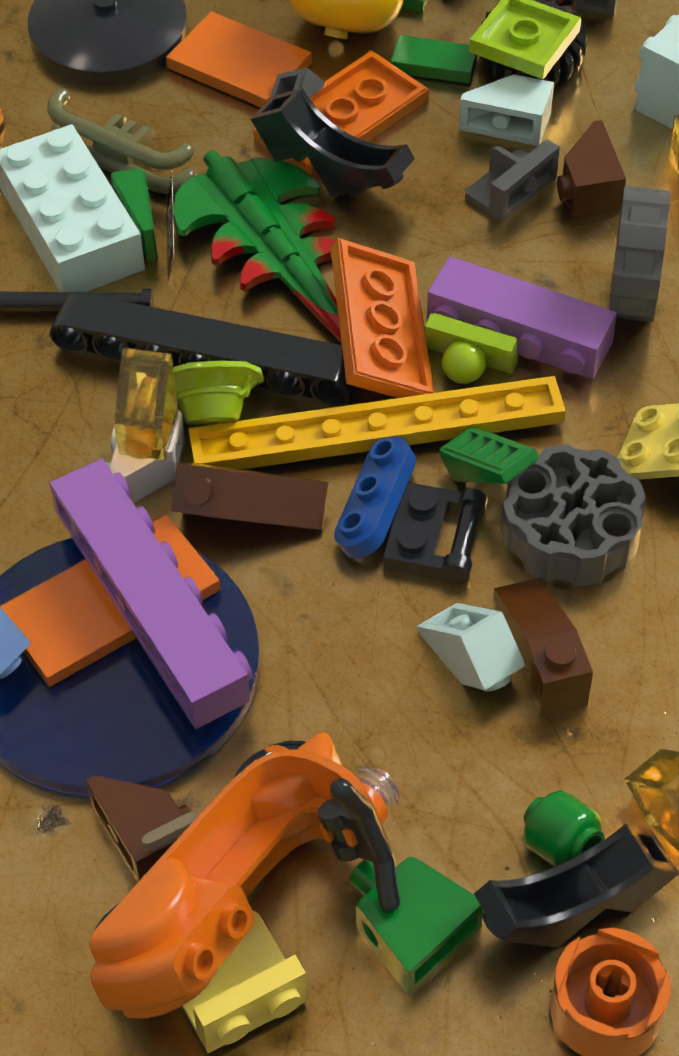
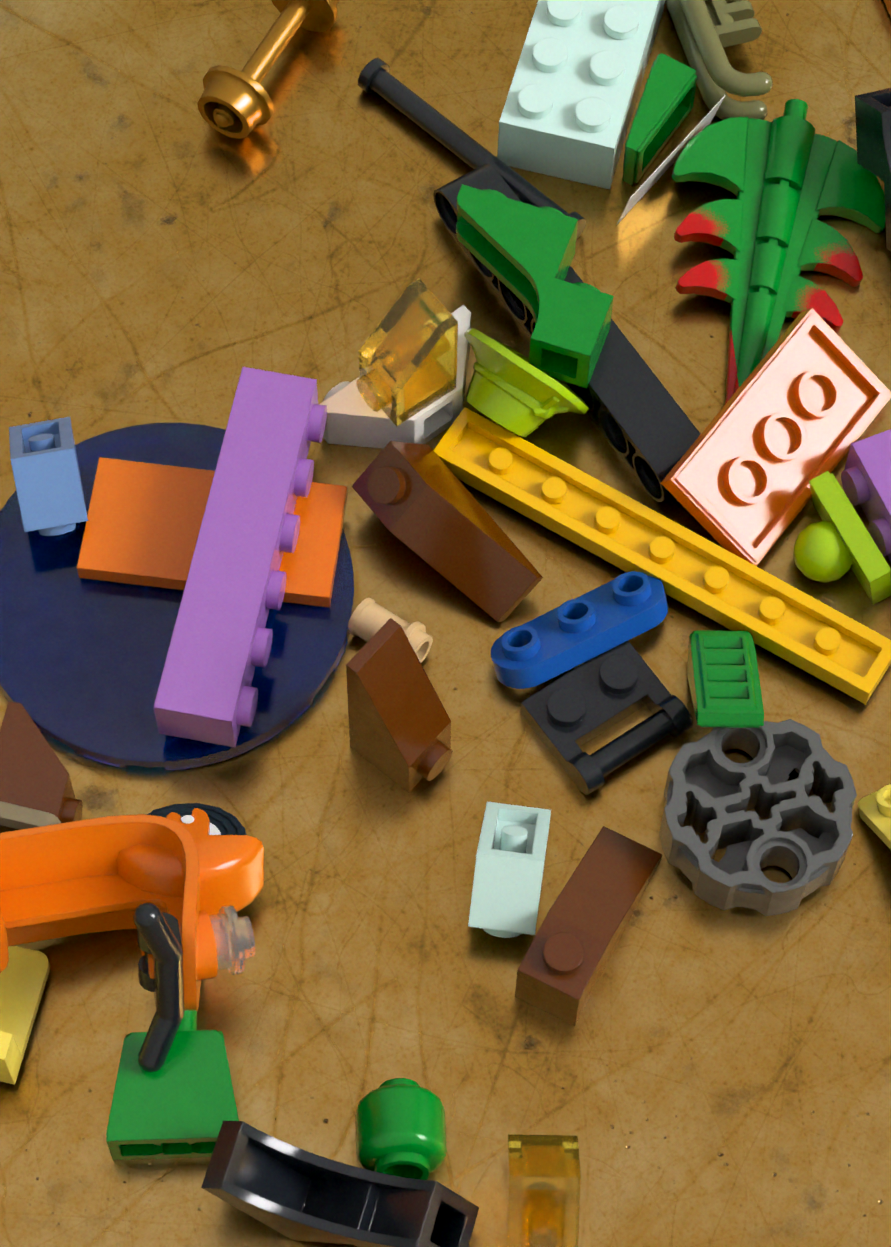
camera: 40 degrees right, 10 degrees up
none -> reddish brown slope [346,618,453,793]
none -> tan pin [347,597,433,663]
none -> green arch [456,184,614,388]

